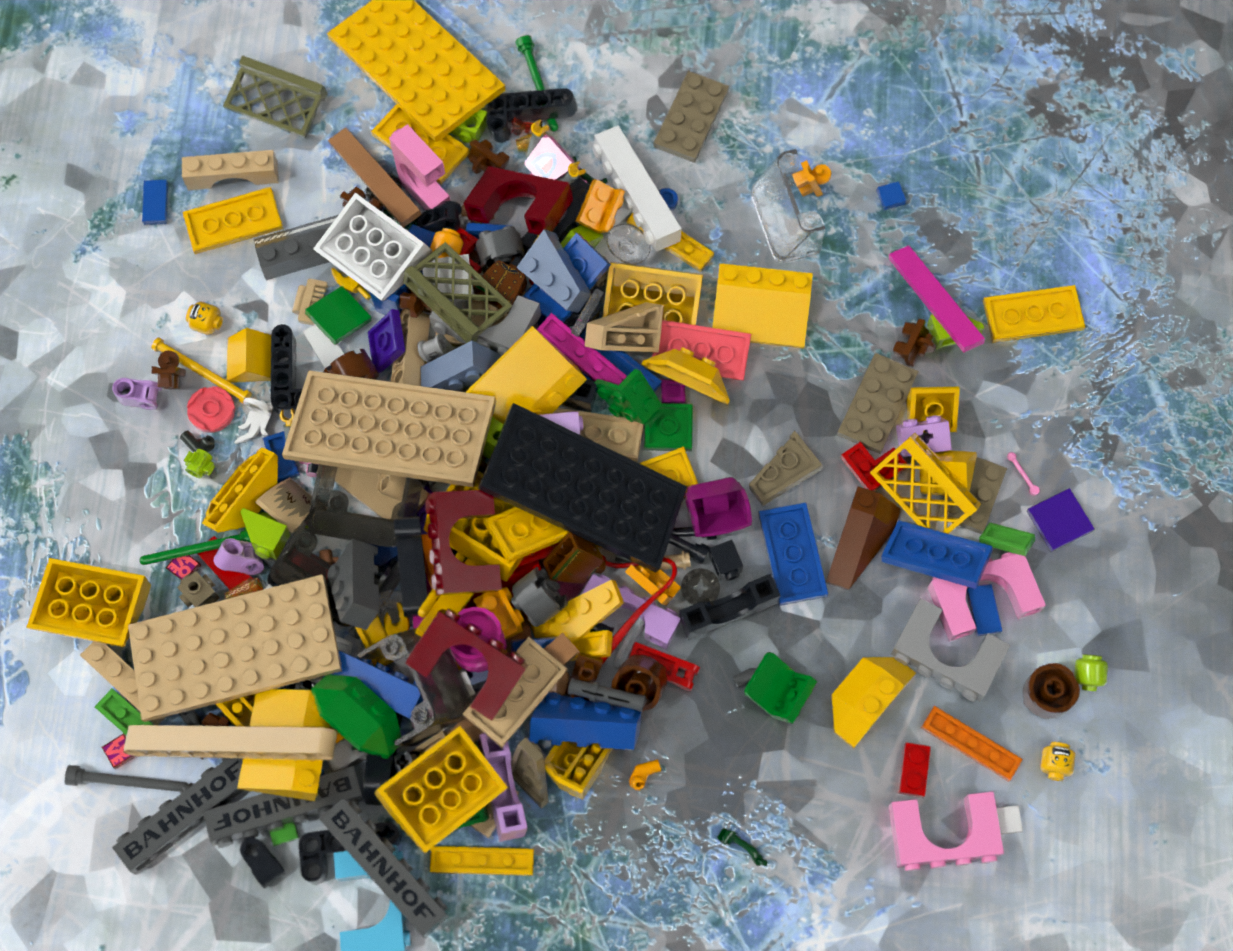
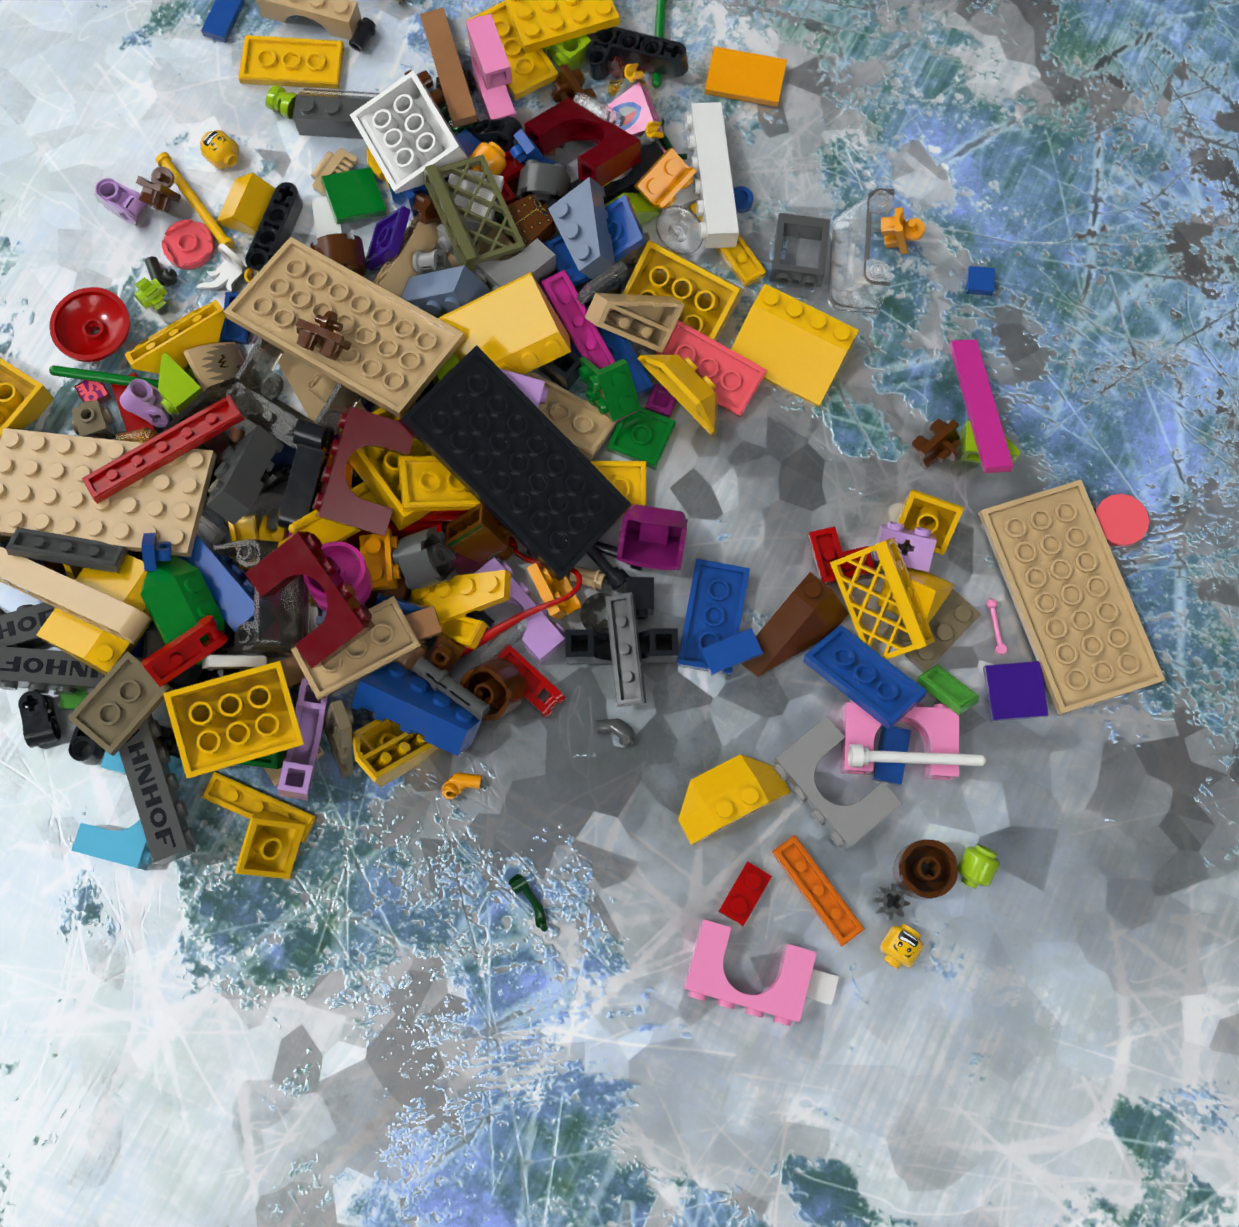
camera: 20 degrees right, 5 degrees up
dark tan plate [653,71,729,163] -> none
green bracket [744,652,817,724] -> none
dark tan wing [749,431,822,506] -> none
dark tan plate [837,353,919,454] -> none
yellow tile [983,285,1085,343] -> none
none -> dark grey tile [6,527,128,573]
none -> red dish [49,287,131,362]
none -> dark tan plate [68,651,173,756]
none -> red tile [82,394,245,504]
none -> blue tile [141,533,172,571]
none -> red plate [141,615,228,687]
none -> white tile [202,655,267,669]
none -> yellow slope [235,810,305,879]
none -> lime wheel [265,84,297,119]
none -> reddish brown hips [295,311,352,361]
none -> black pin [349,17,376,52]
none -> blue tile [509,129,544,164]
none -> clear tile [573,92,626,127]
none -> dark grey tile [605,592,646,707]
none -> blue tile [700,628,763,676]
none -> light orange tile [704,46,787,107]
none -> dark grey window [770,213,830,288]
none -> white piece [848,744,986,767]
none -> dark grey gear [872,883,910,920]
none -> tan plate [978,479,1165,716]
none -> coral tile [1094,494,1149,547]

